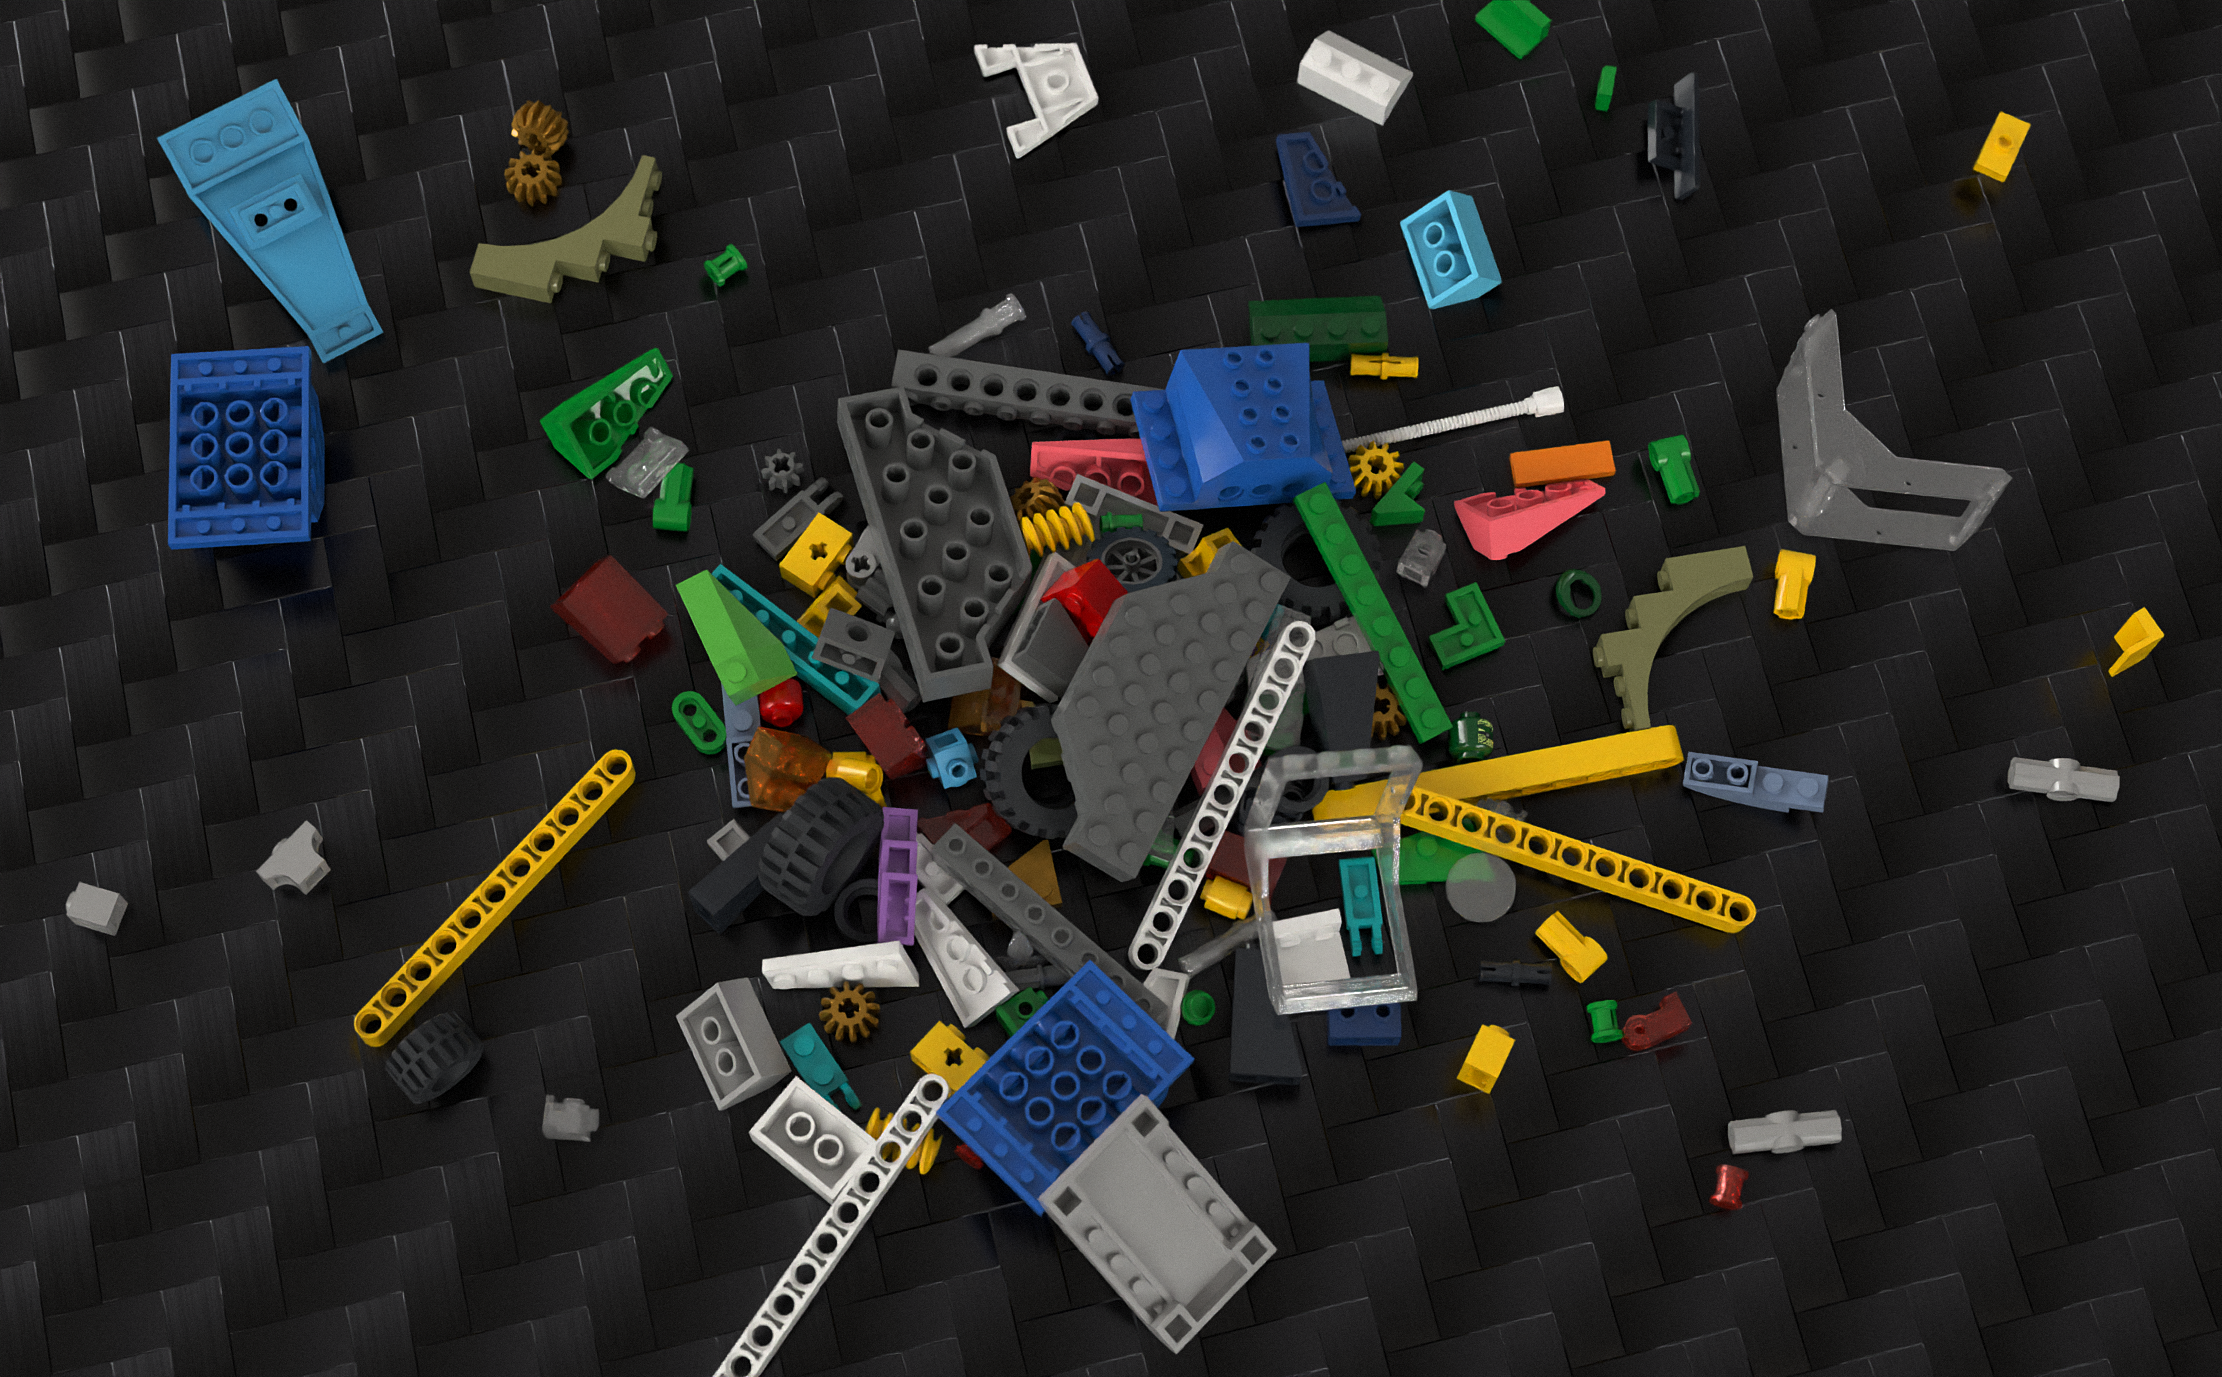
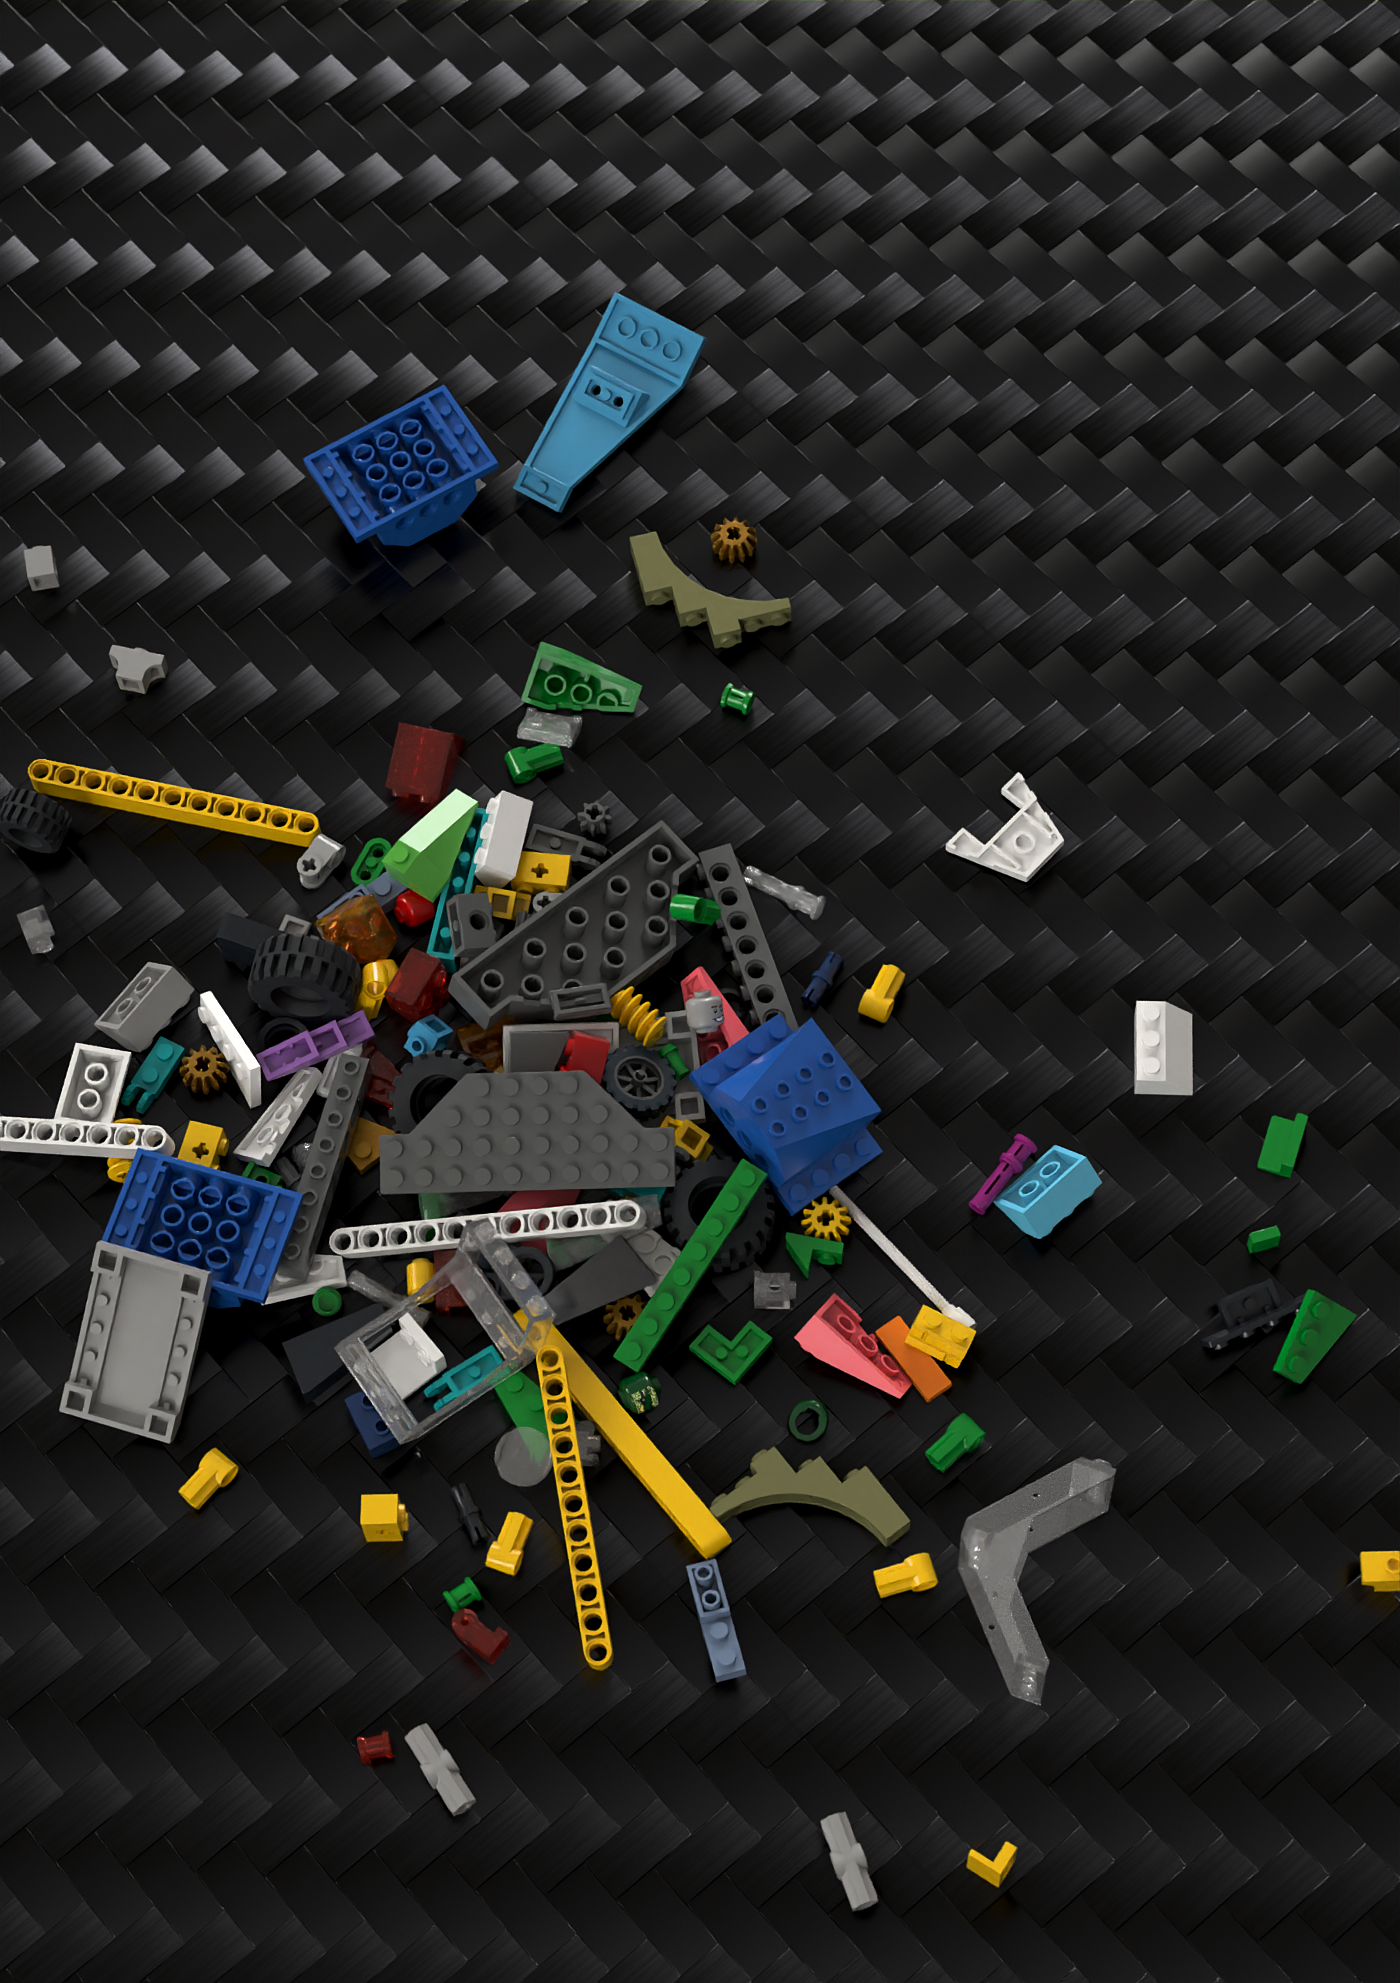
camera: 70 degrees right, 5 degrees down
pearl gold gear [511,100,569,155] -> none
pearl gold gear [1009,477,1065,528] -> none
dark green slope [1248,296,1388,362] -> none
dark blue wing [1276,132,1361,227] -> none
yellow pin [1350,353,1418,379] -> none
none -> yellow piece [178,1448,239,1510]
none -> light grey piece [297,834,346,889]
none -> white slope [474,790,533,889]
none -> dark grey tile [549,983,612,1021]
none -> green piece [670,894,722,925]
none -> light grey head [685,990,725,1033]
none -> yellow piece [858,964,905,1023]
none -> yellow brick [904,1304,977,1369]
none -> magenta pin [969,1134,1038,1215]
none -> green wing [1273,1289,1357,1384]

